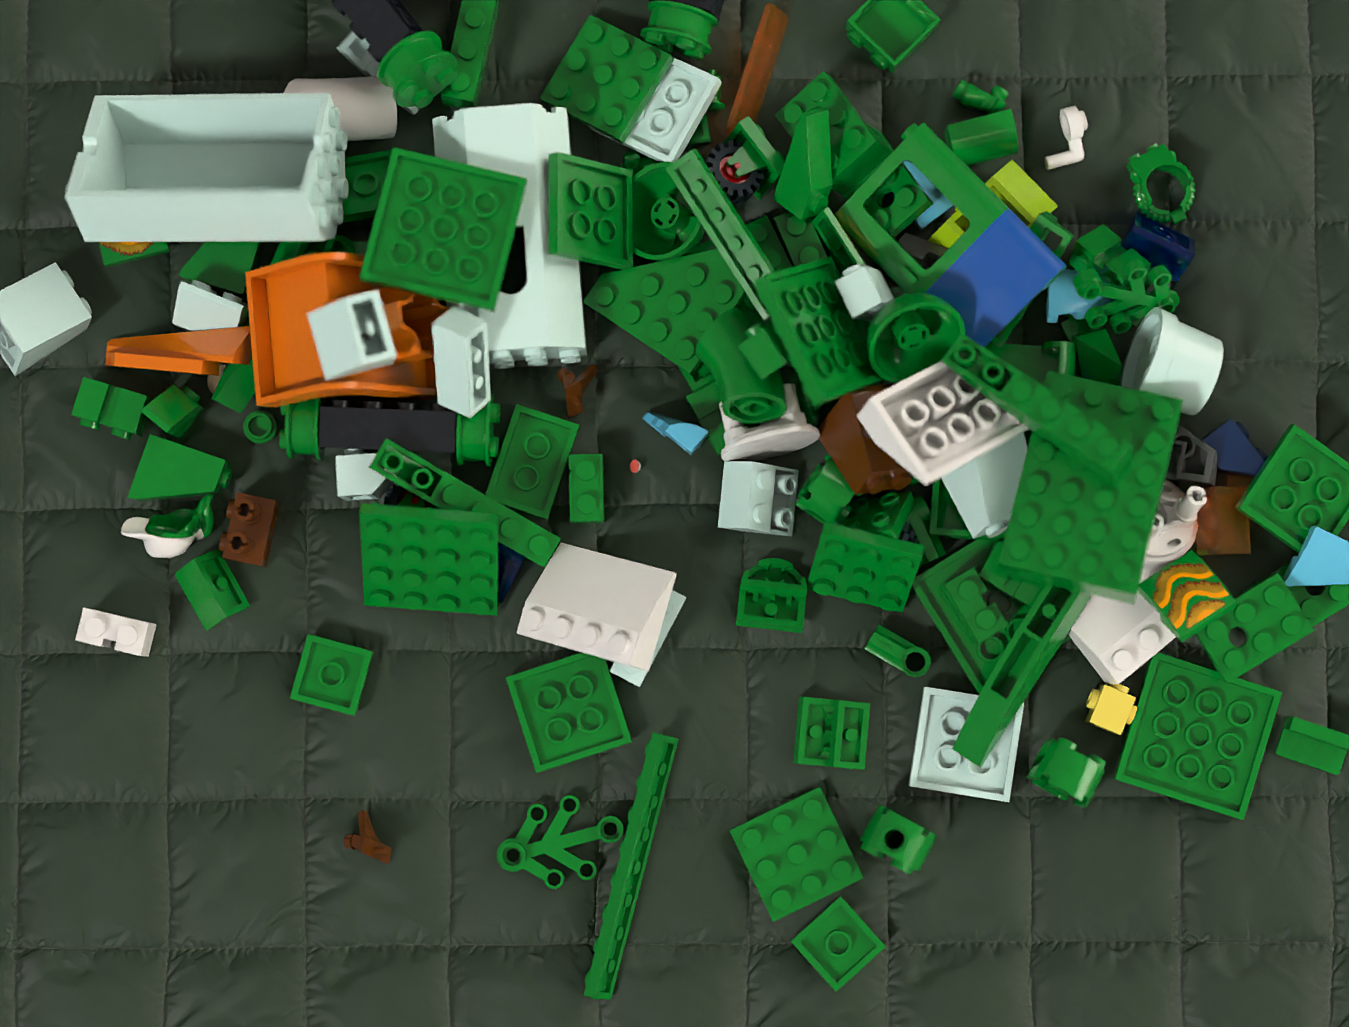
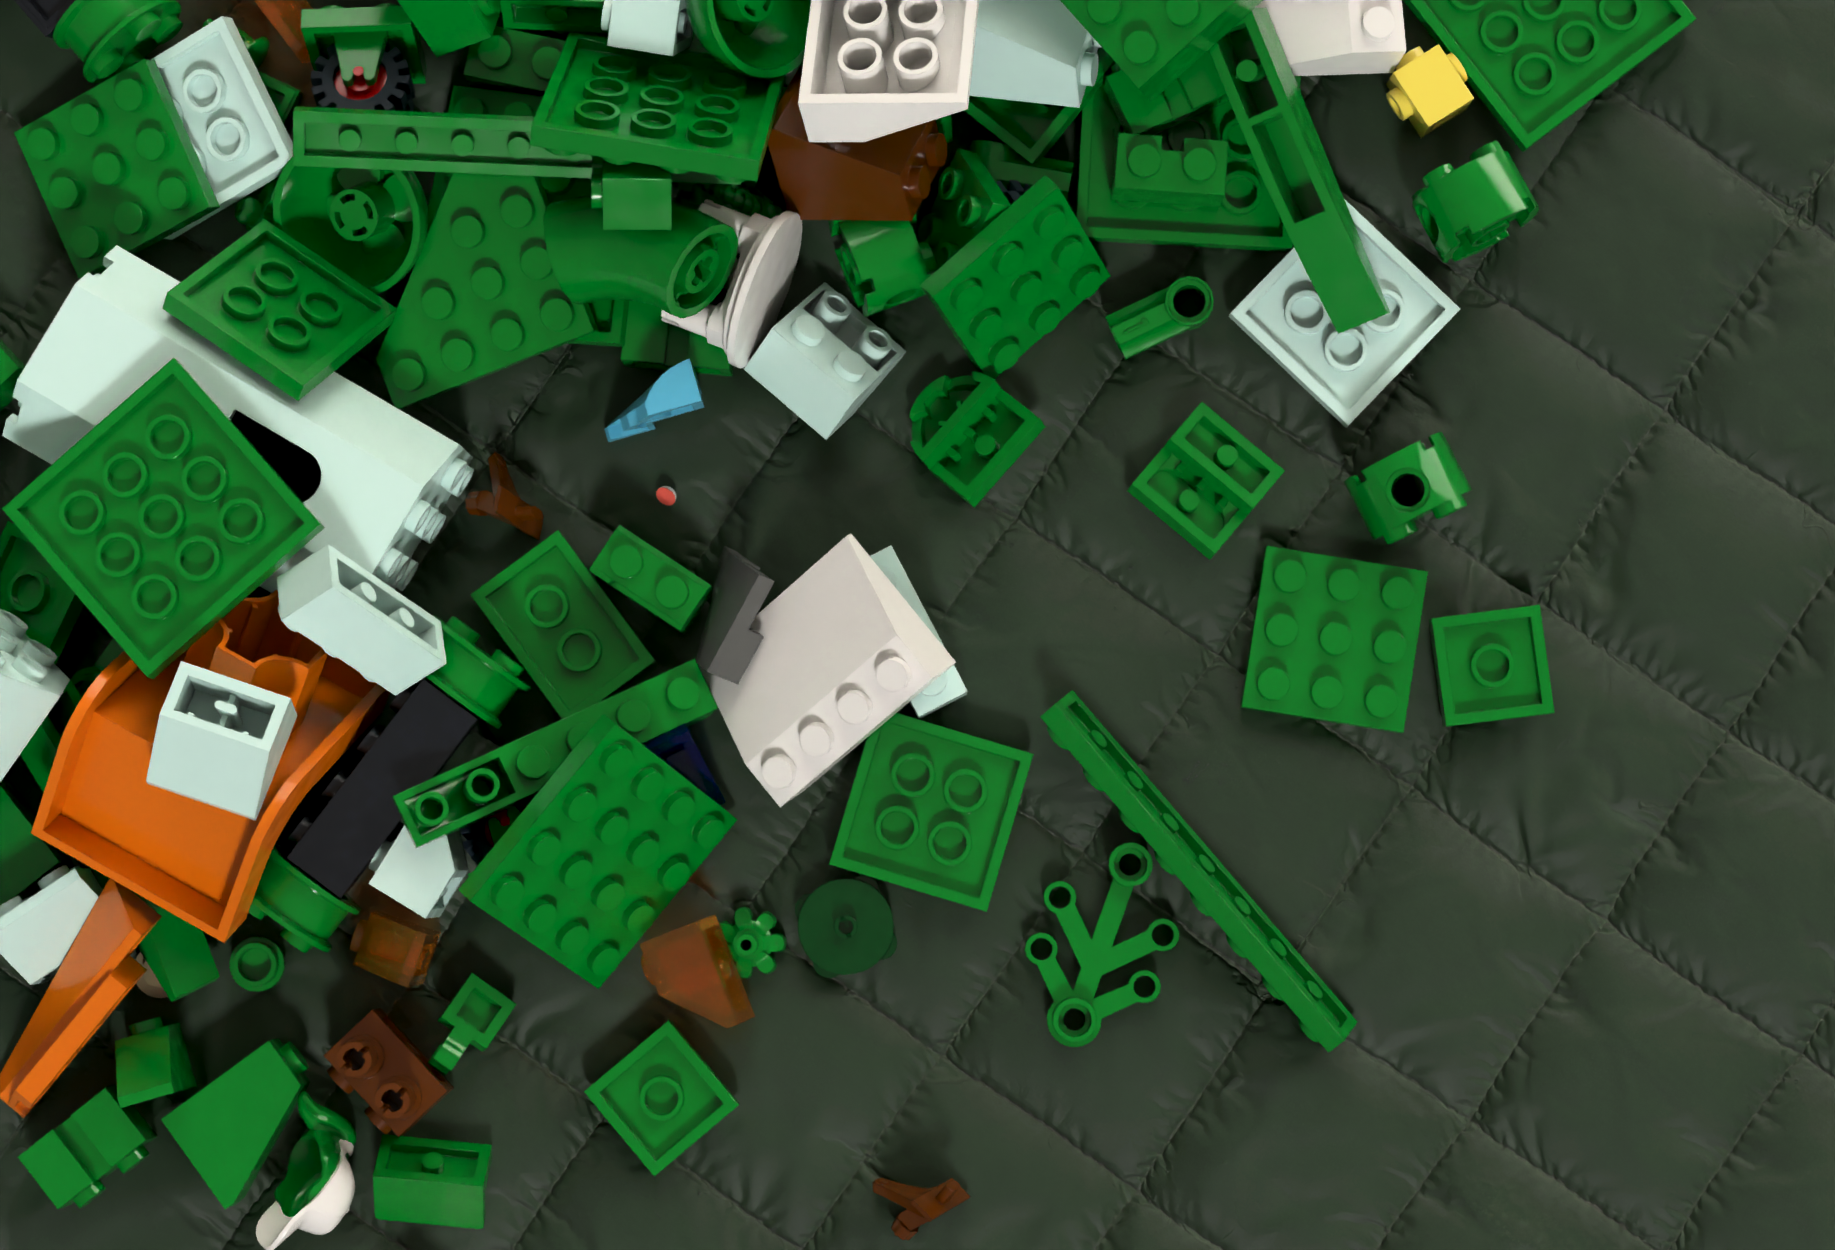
camera: 55 degrees left, 0 degrees up
none -> clear orange slope [350,911,441,988]
none -> green plate [427,973,517,1076]
none -> clear orange slope [639,914,755,1029]
none -> dark grey slope [696,546,775,685]
none -> green plant [715,907,787,979]
none -> dark green piece [795,875,897,978]

